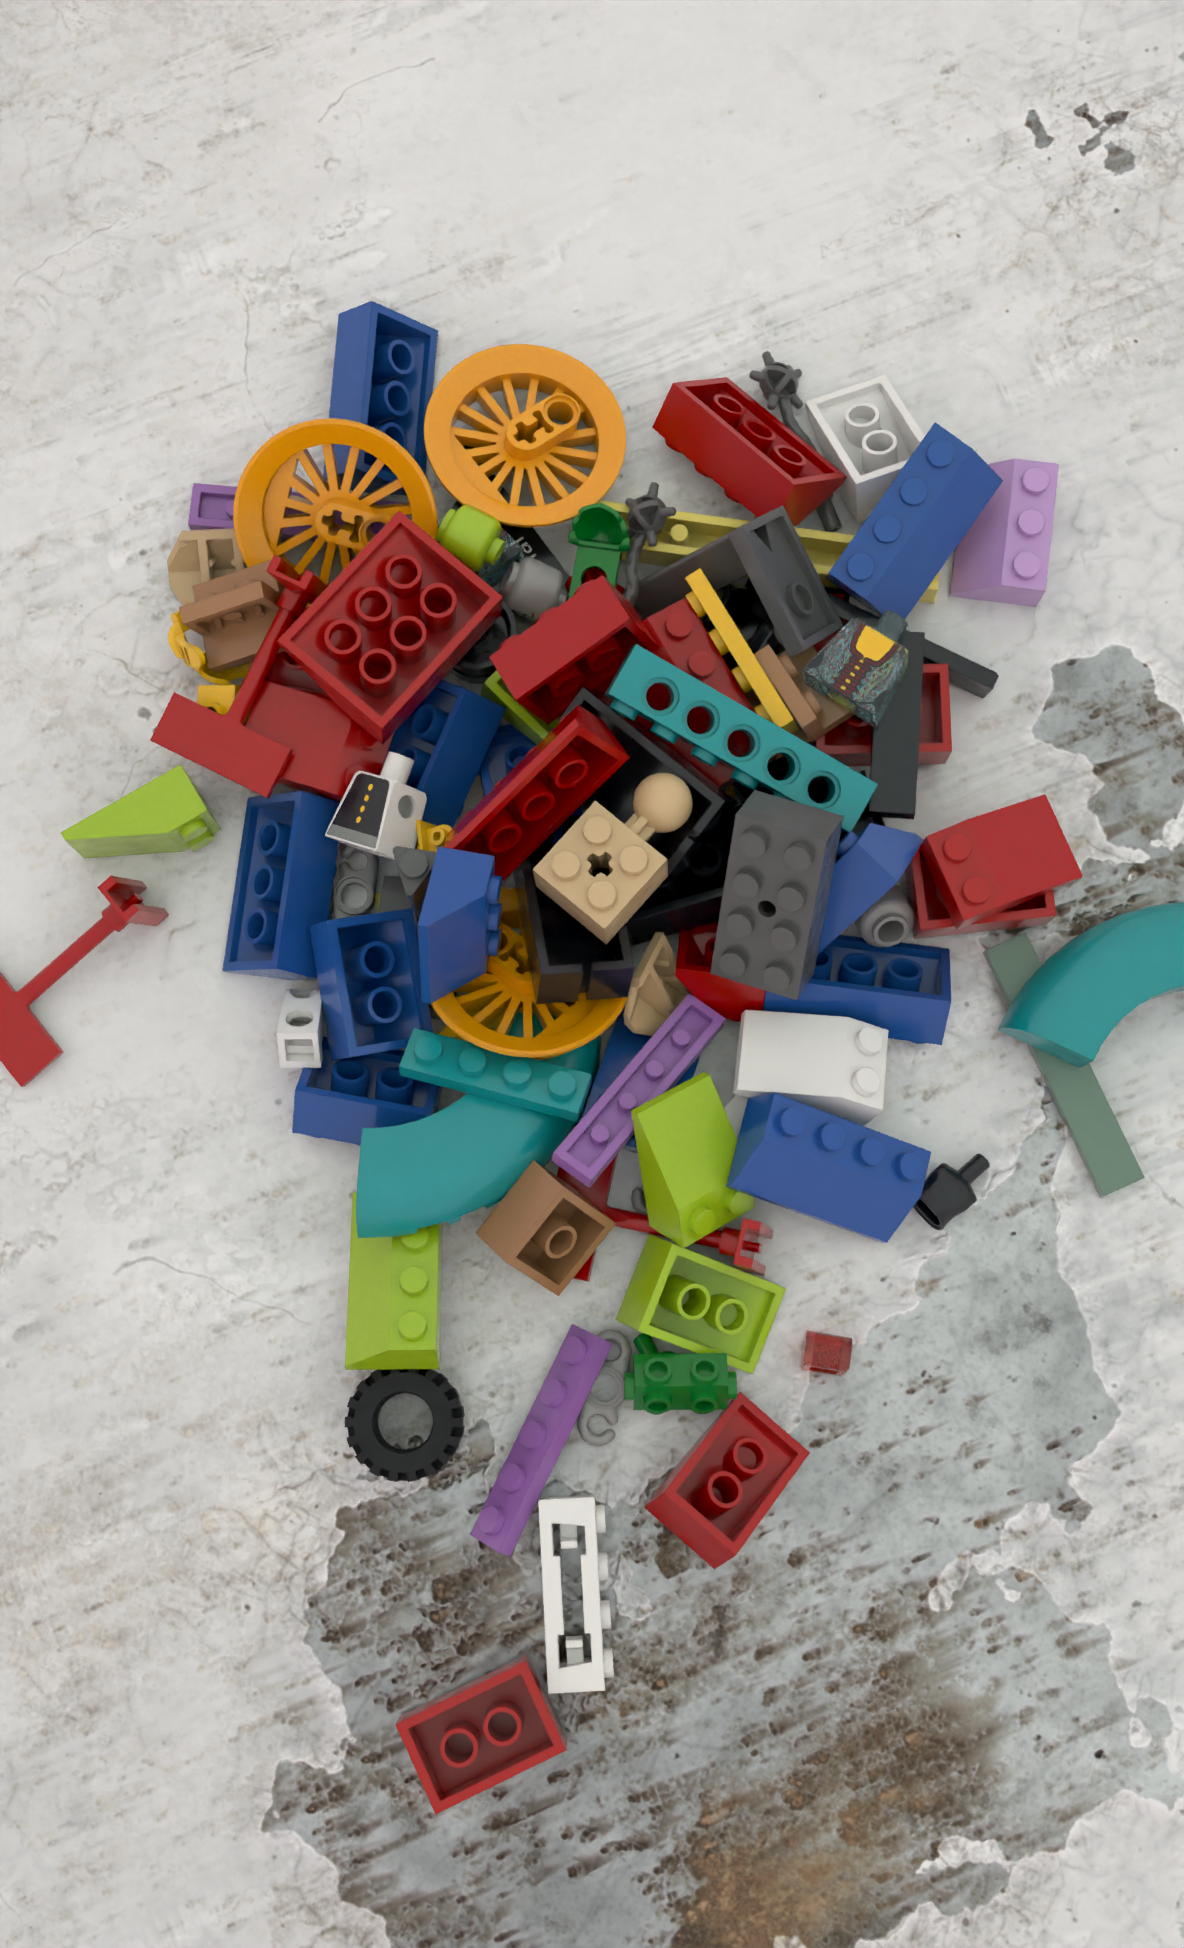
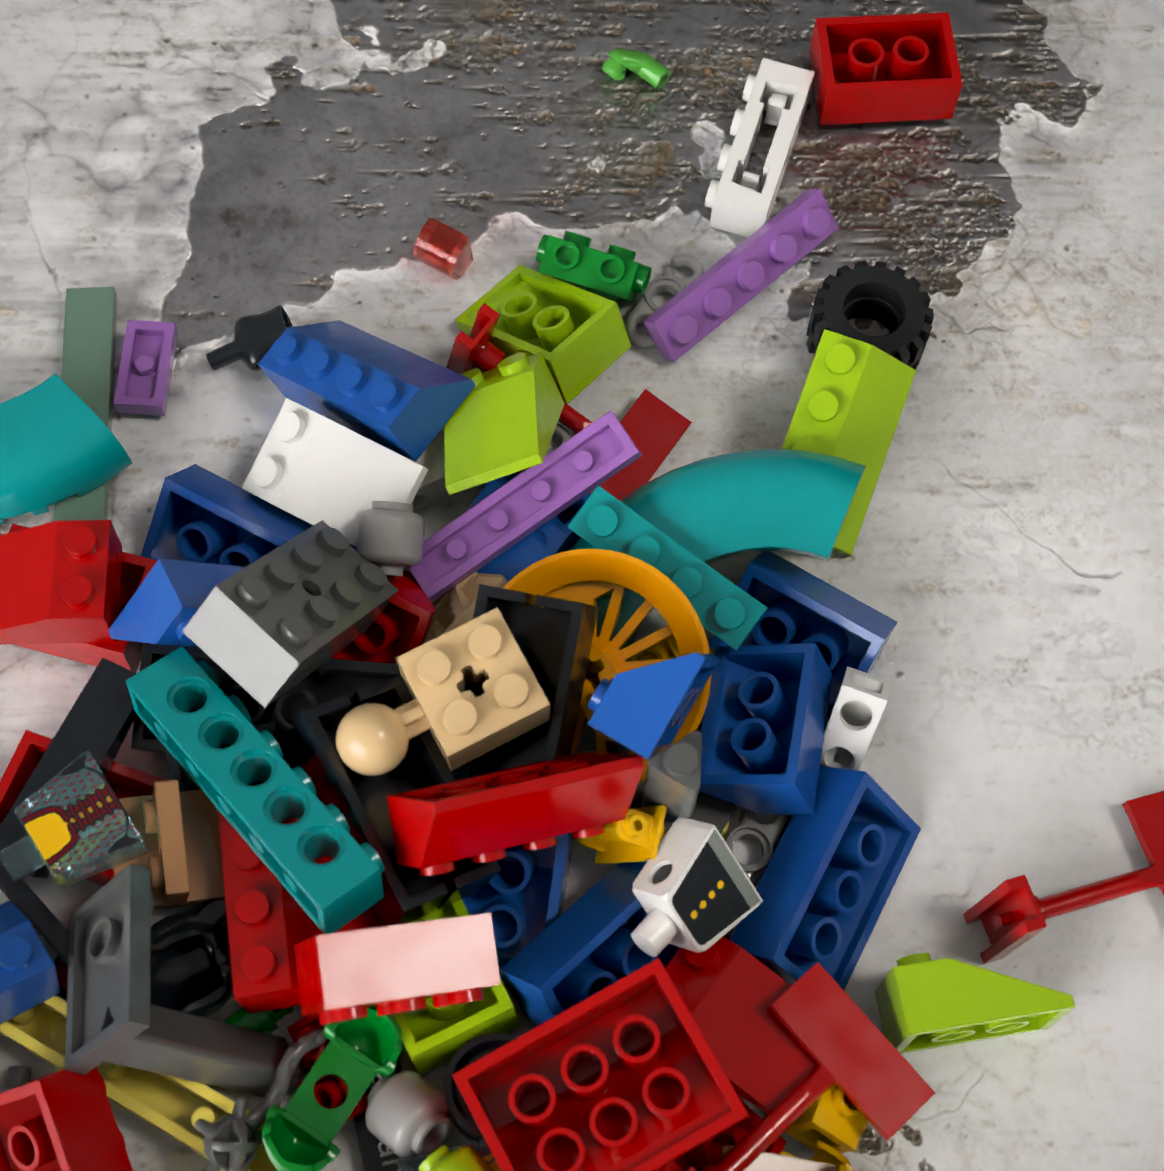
camera: 165 degrees left, 15 degrees down
medium nougat brick [476,1160,616,1296] -> none
red slope [644,1392,810,1569] -> none
yellow plate [685,568,799,734] -> none
none -> medium lavender plate [113,320,178,416]
none -> light grey head [355,501,425,577]
none -> bright green arm [602,48,671,90]

